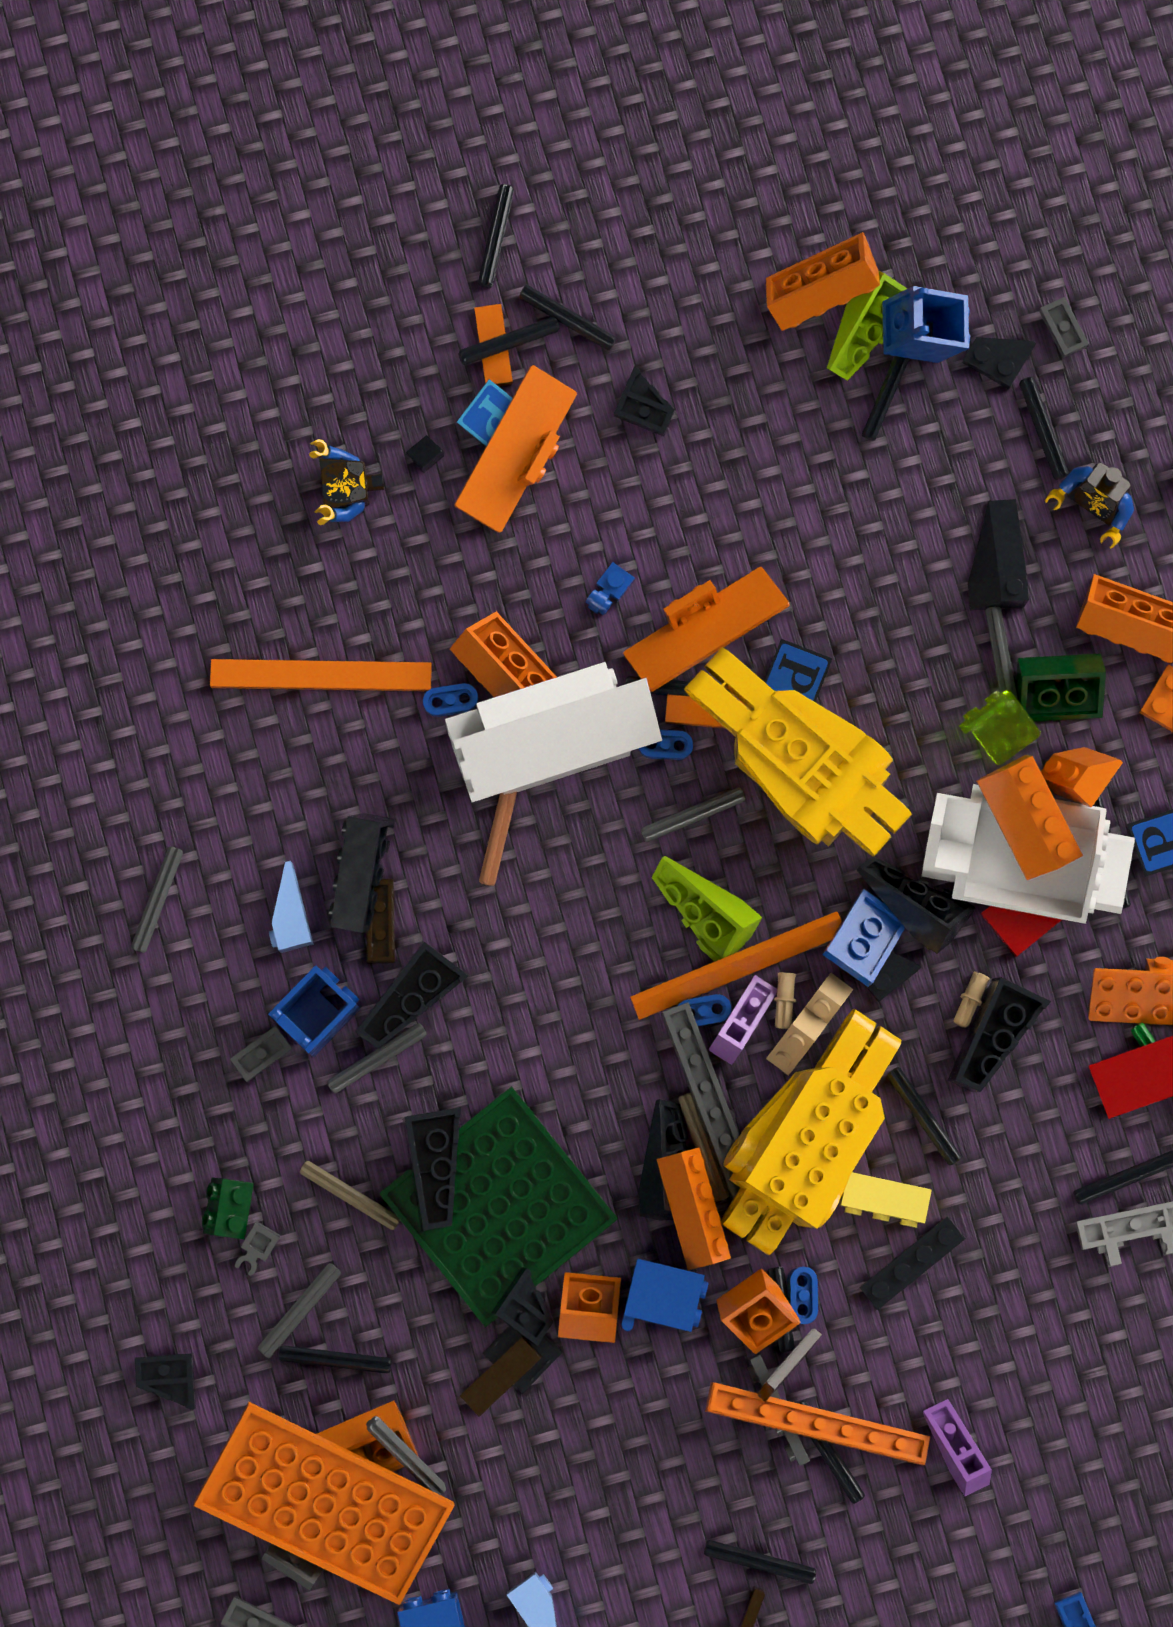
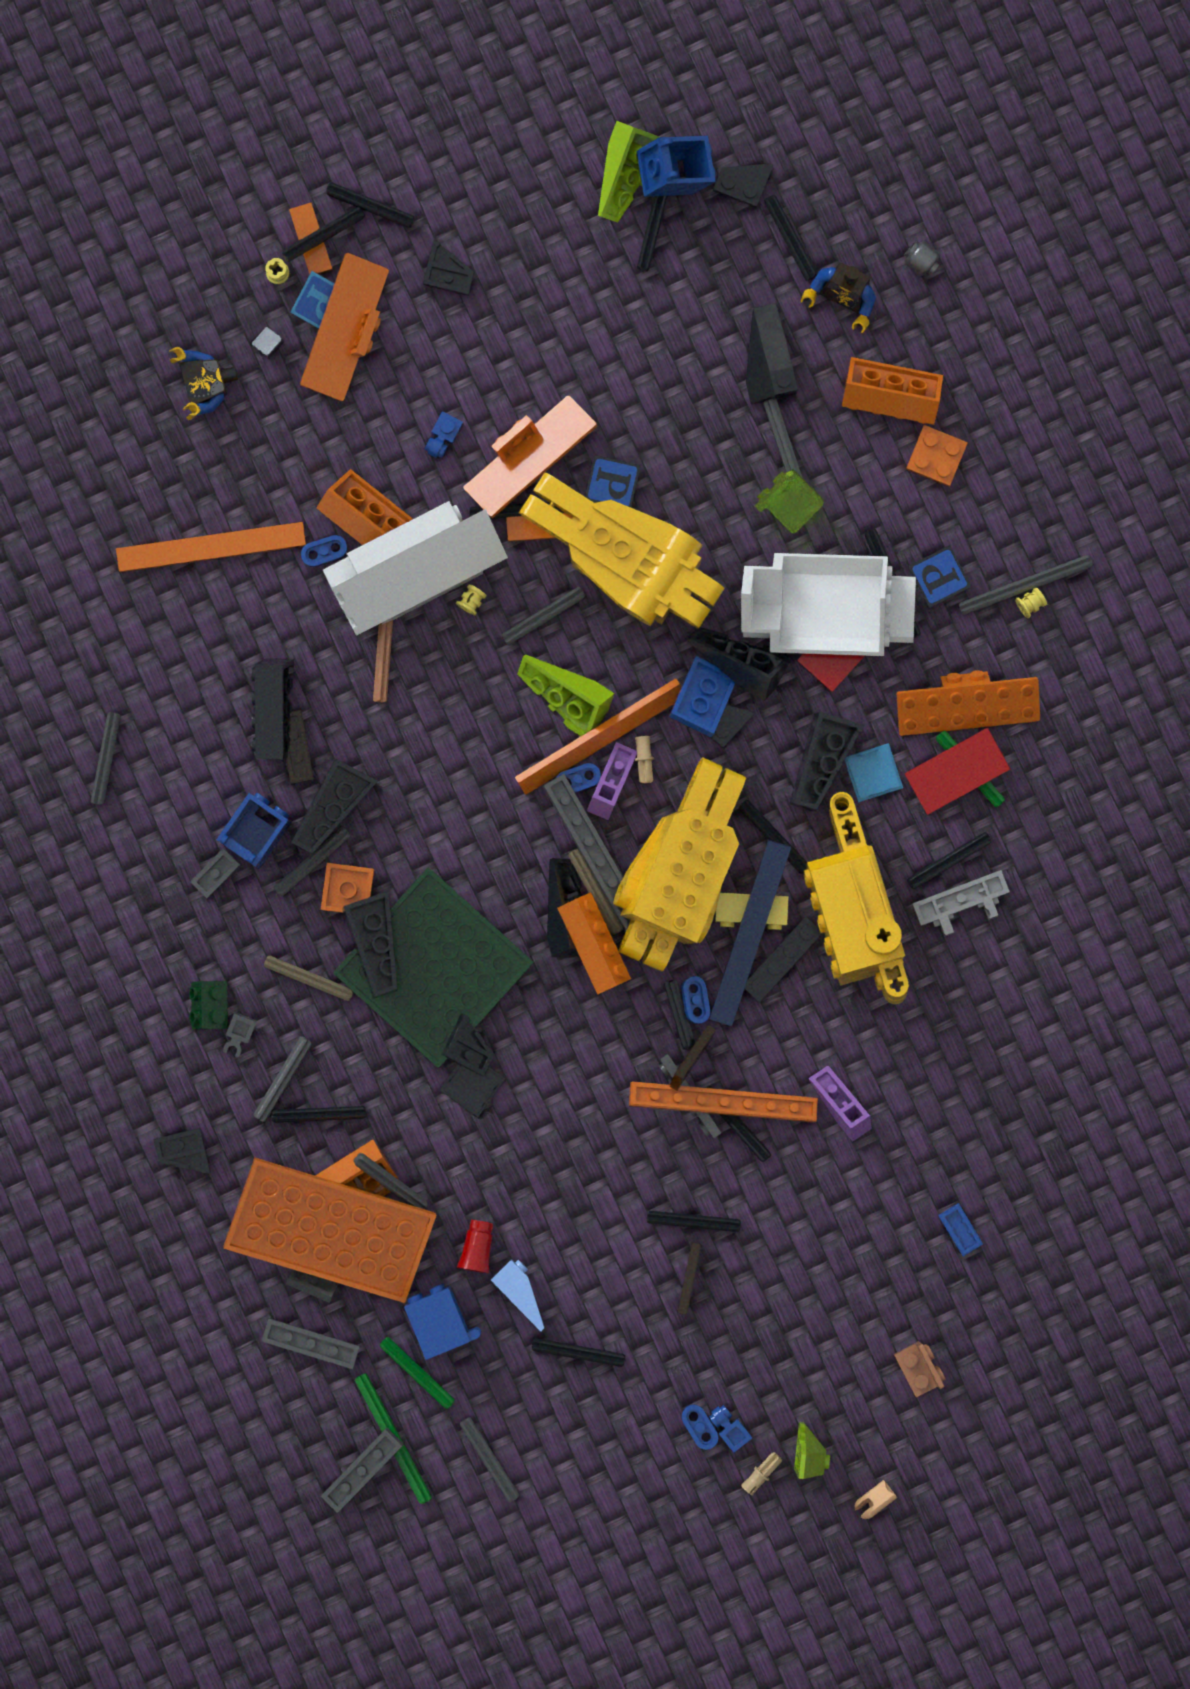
camera: 10 degrees left, 5 degrees up
light blue slope [269,861,314,953] -> none
dark brown tile [460,1337,542,1417] -> none
black axle [478,184,514,288] -> none
orange slope [558,1272,621,1343] -> none
blue container [621,1259,709,1332] -> none
blue plate [638,730,693,760] -> none
orange slope [716,1268,801,1354] -> none
orange slope [766,232,880,331] -> none
tan arch [766,973,853,1076] -> none
tan axle [954,972,990,1028] -> none
orange slope [976,755,1083,880] -> none
dark green slope [1016,654,1106,722] -> none
dark grey plate [1039,297,1089,358] -> none
orange slope [1041,747,1123,807] -> none
none -> light yellow bush [266,258,289,284]
none -> orange plate [321,863,374,913]
none -> light yellow bush [456,584,487,616]
none -> red plant [456,1220,493,1274]
none -> dark blue tile [709,839,791,1026]
none -> yellow piece [803,792,909,1004]
none -> dark azure piece [844,743,903,803]

